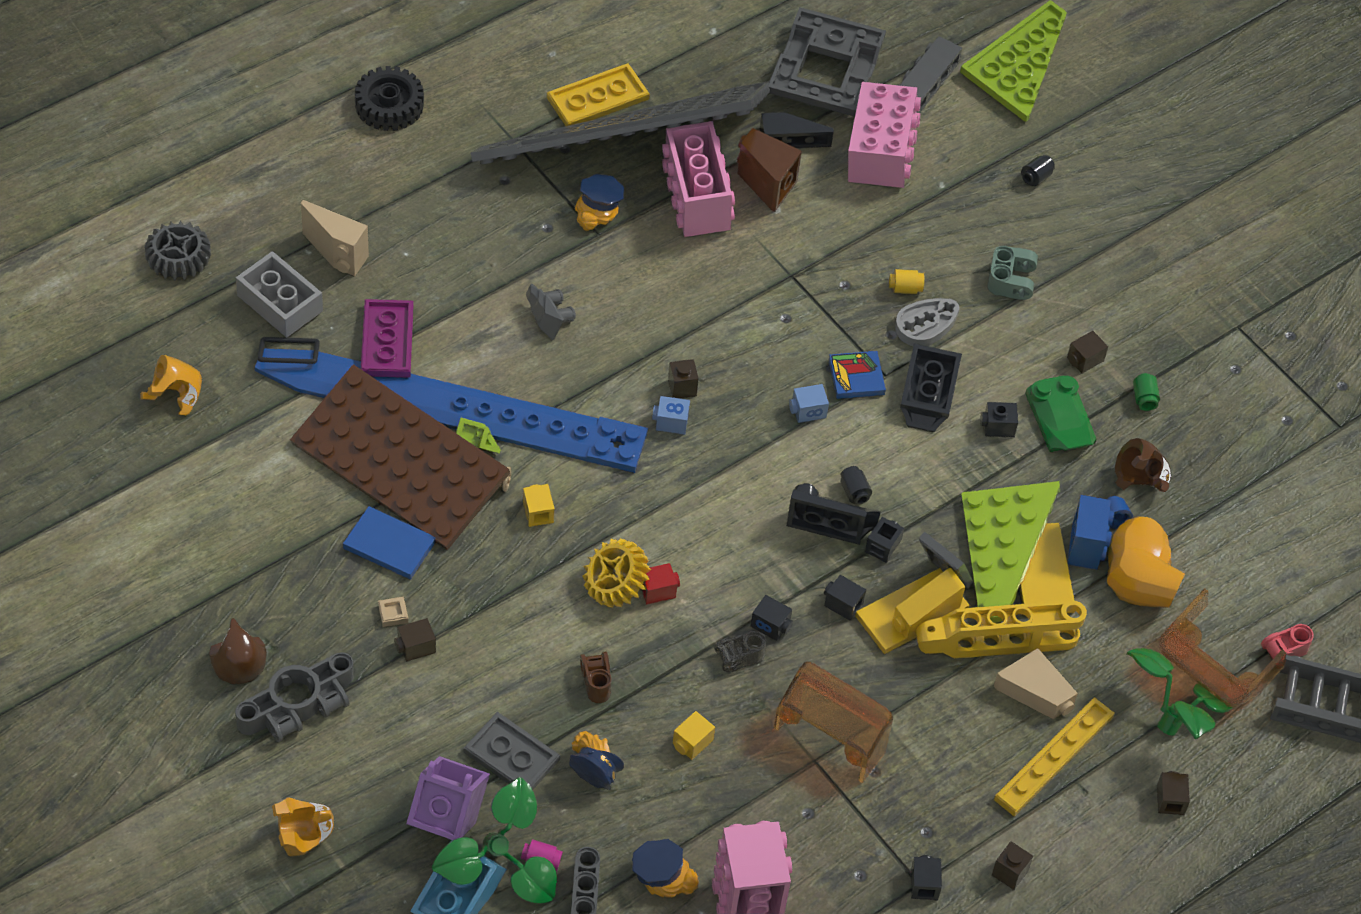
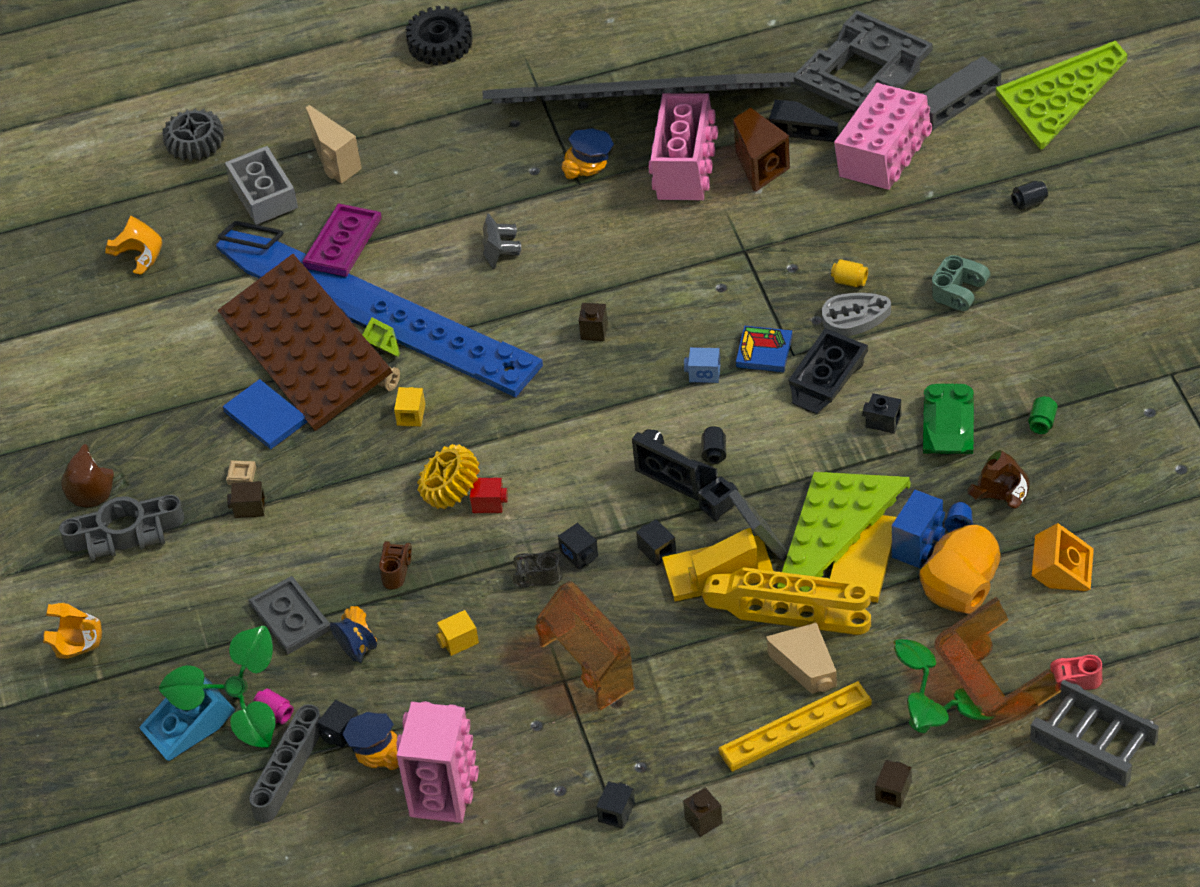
camera: 30 degrees right, 5 degrees down
medium lavender container [406,756,490,840] -> none
yellow tile [547,63,650,126] -> none
medium blue brick [652,396,690,434] -> none
dark brown brick [1067,331,1108,374] -> none
none -> black brick [317,699,358,748]
none -> light orange slope [1032,523,1094,591]

